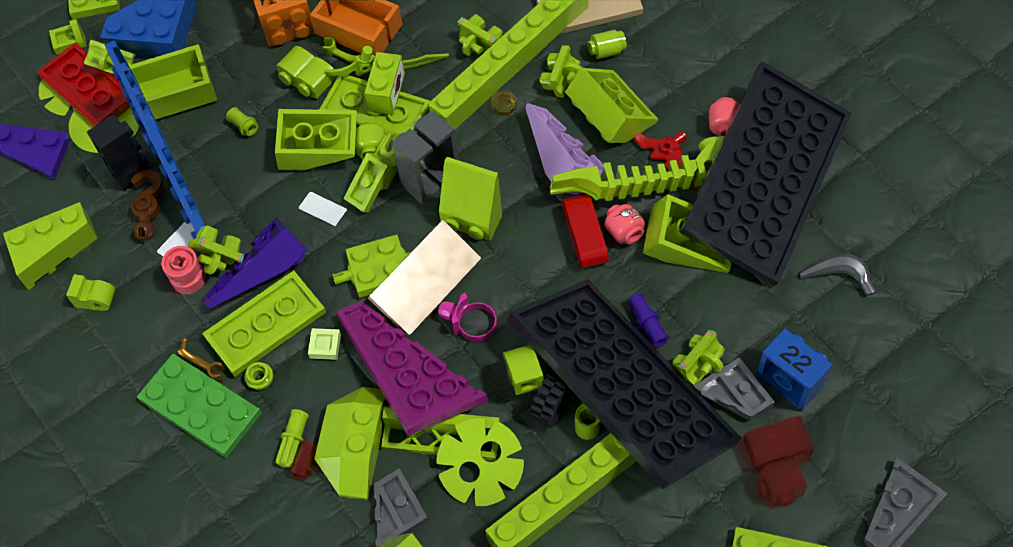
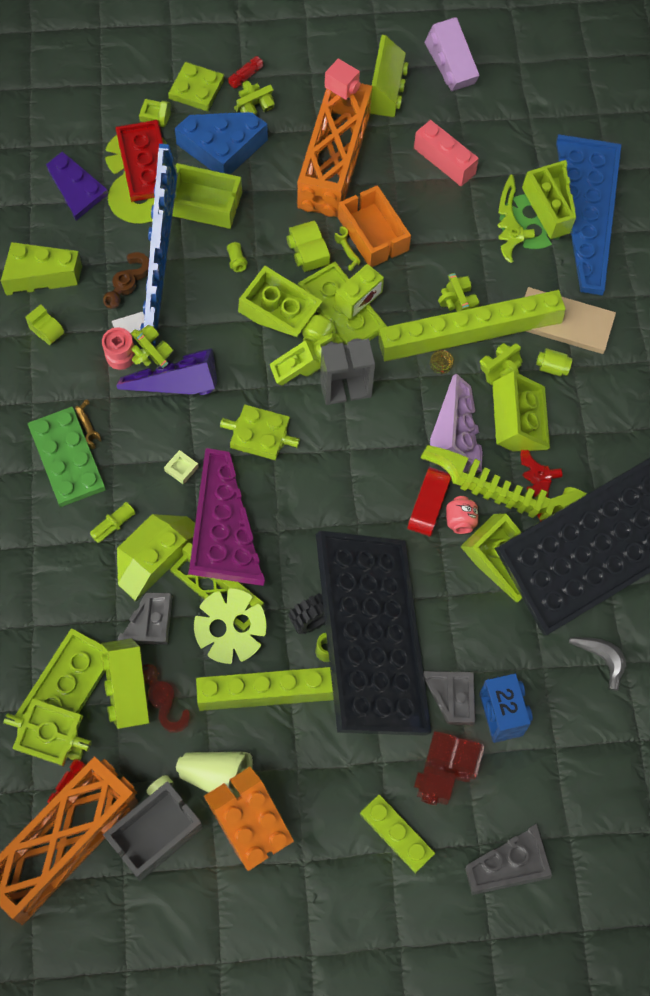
camera: 25 degrees right, 5 degrees up
lime hips [84,40,135,74] -> none
black brick [87,114,149,191] -> none
lime plate [202,270,326,377] -> none
lime plate [245,362,273,390] -> none
clear red pin [290,440,318,480] -> none
white sticker [299,192,347,226] -> none
lime piece [325,46,449,76] -> none
tile [368,220,481,336] -> none
dark pink piece [438,293,497,343] -> none
lime slope [439,157,502,241] -> none
lime brick [503,345,544,395] -> none
dark purple pin [627,293,670,348] -> none
lime hips [673,330,725,387] -> none
coral head [709,97,739,136] -> none

